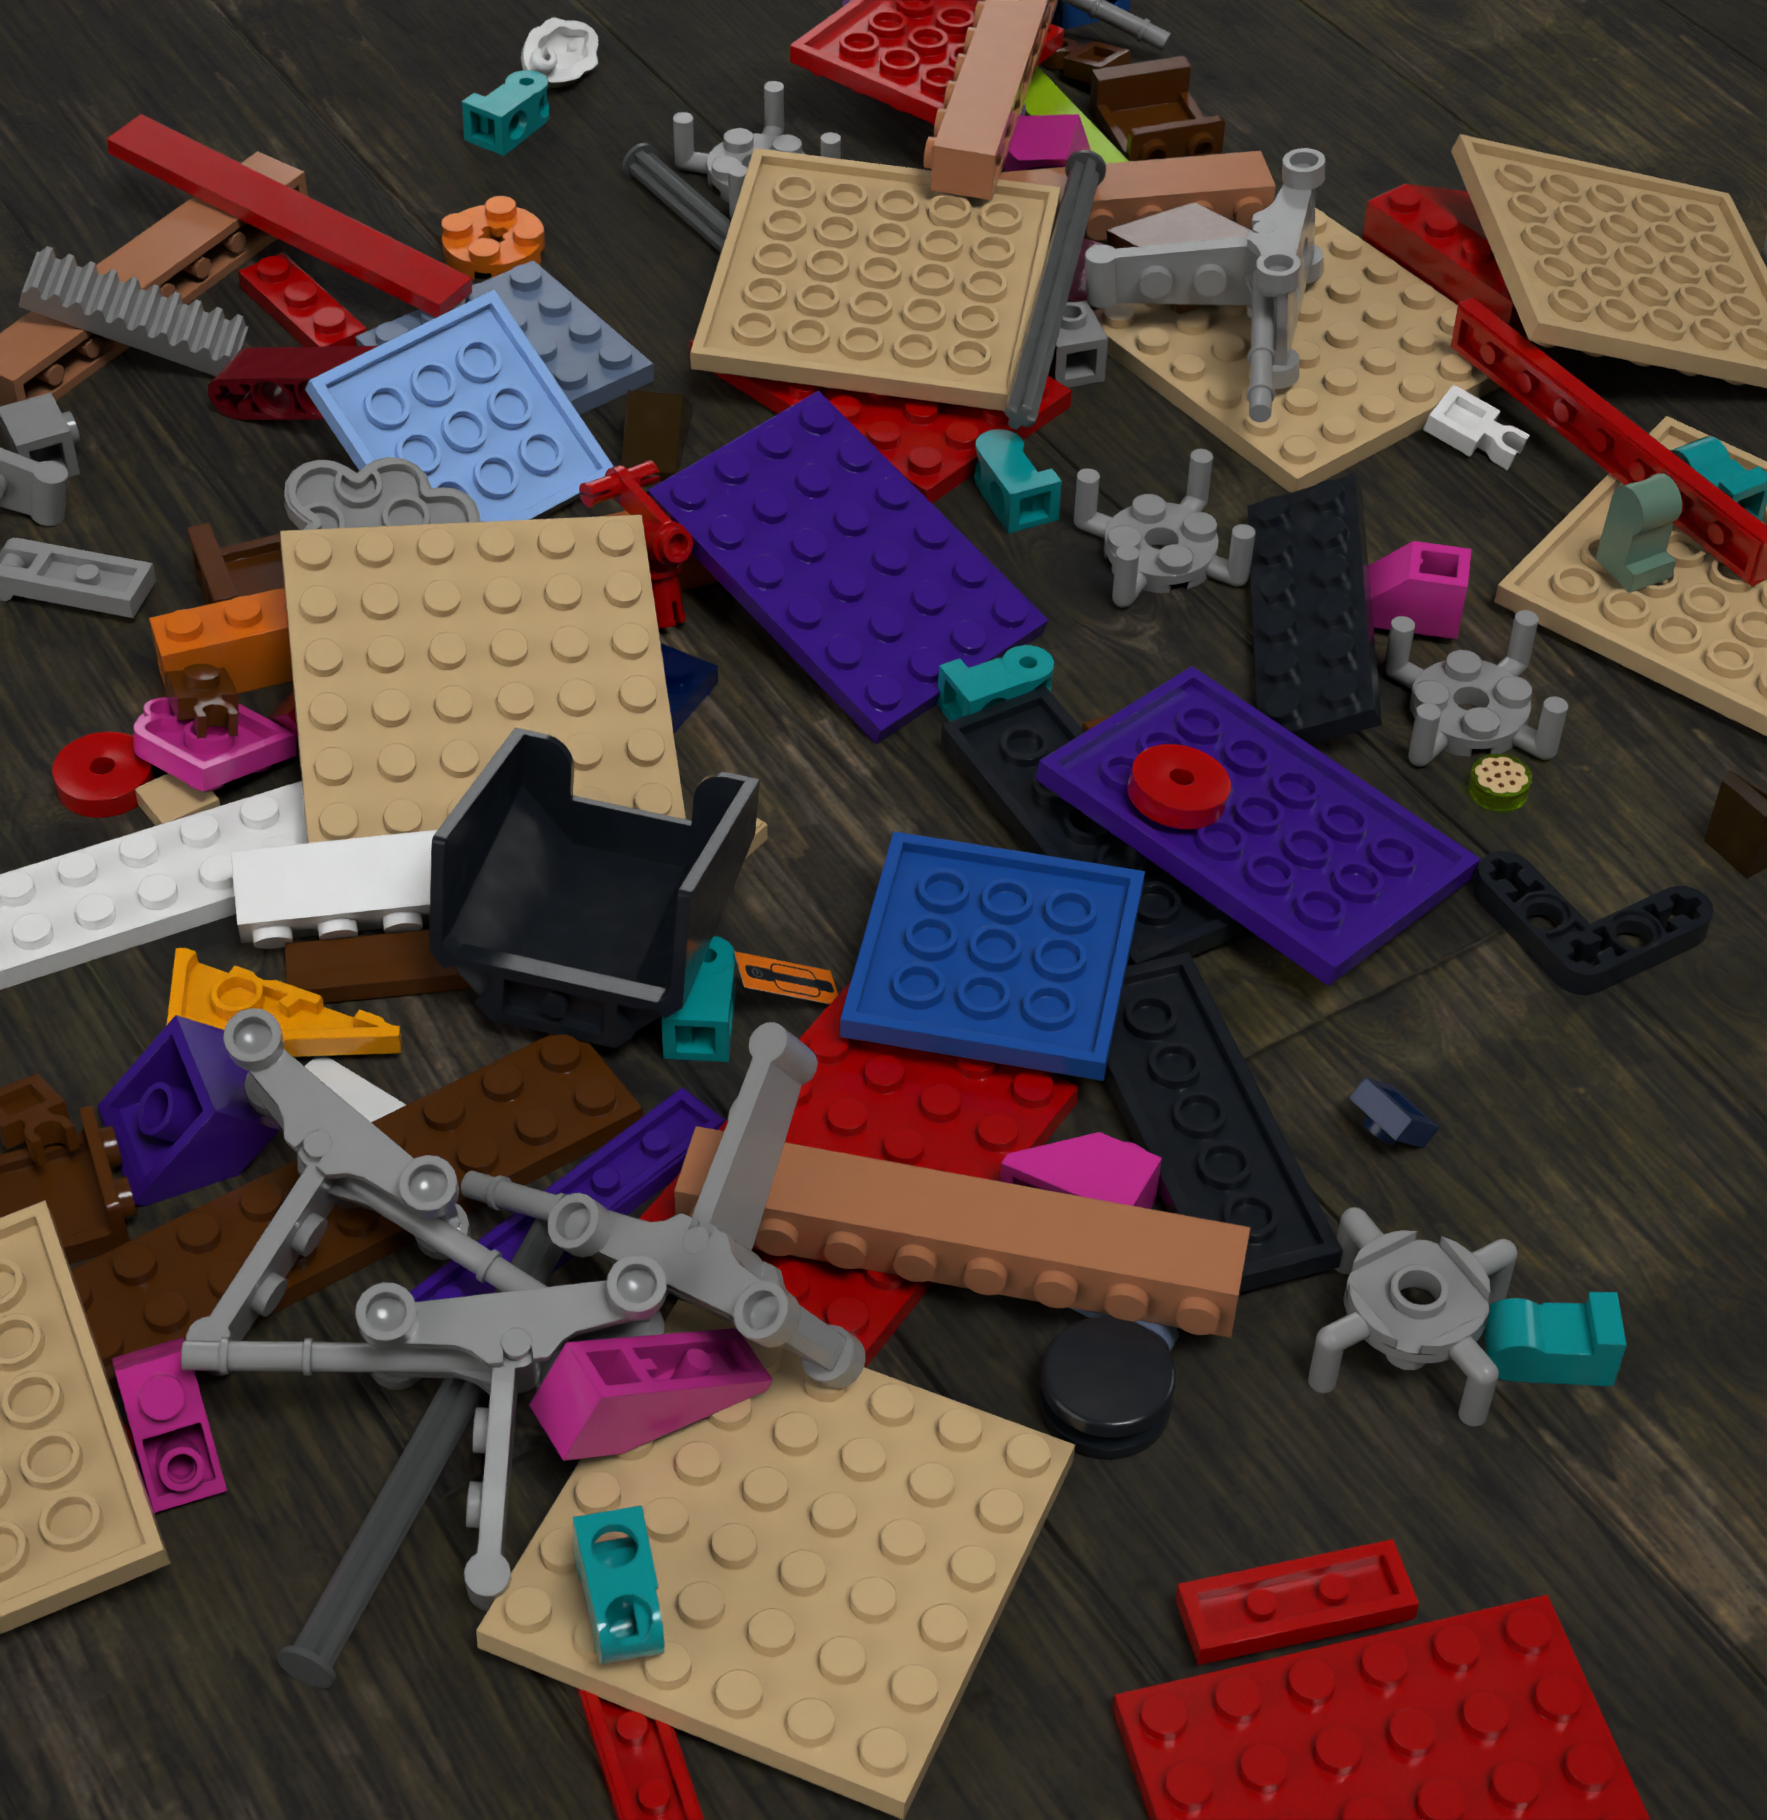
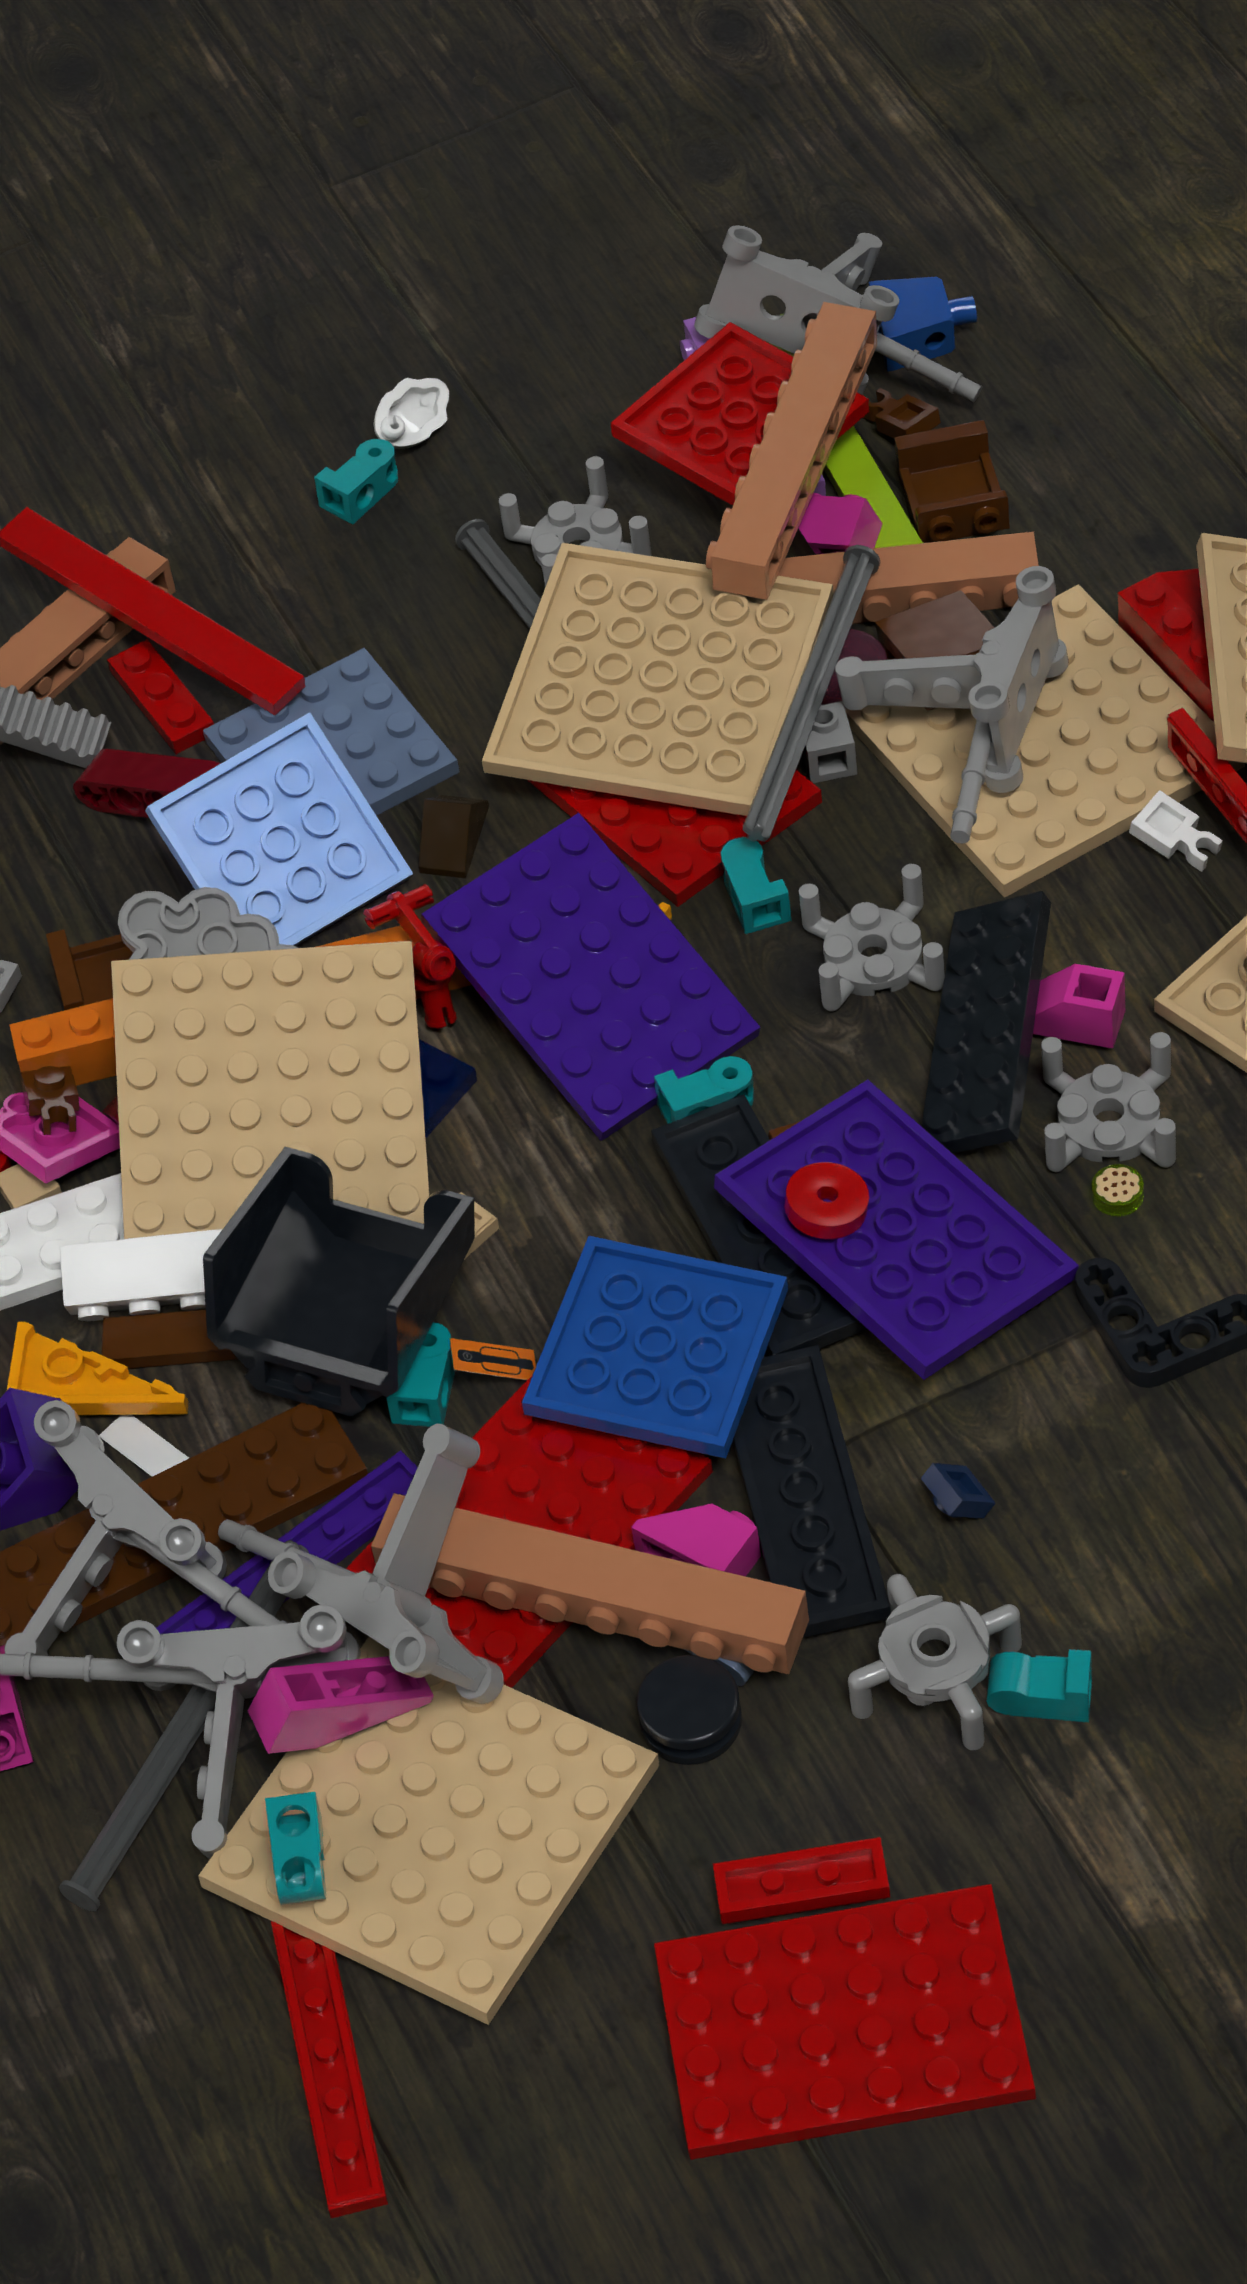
camera: 15 degrees right, 5 degrees up
orange plate [442,196,545,280] -> none

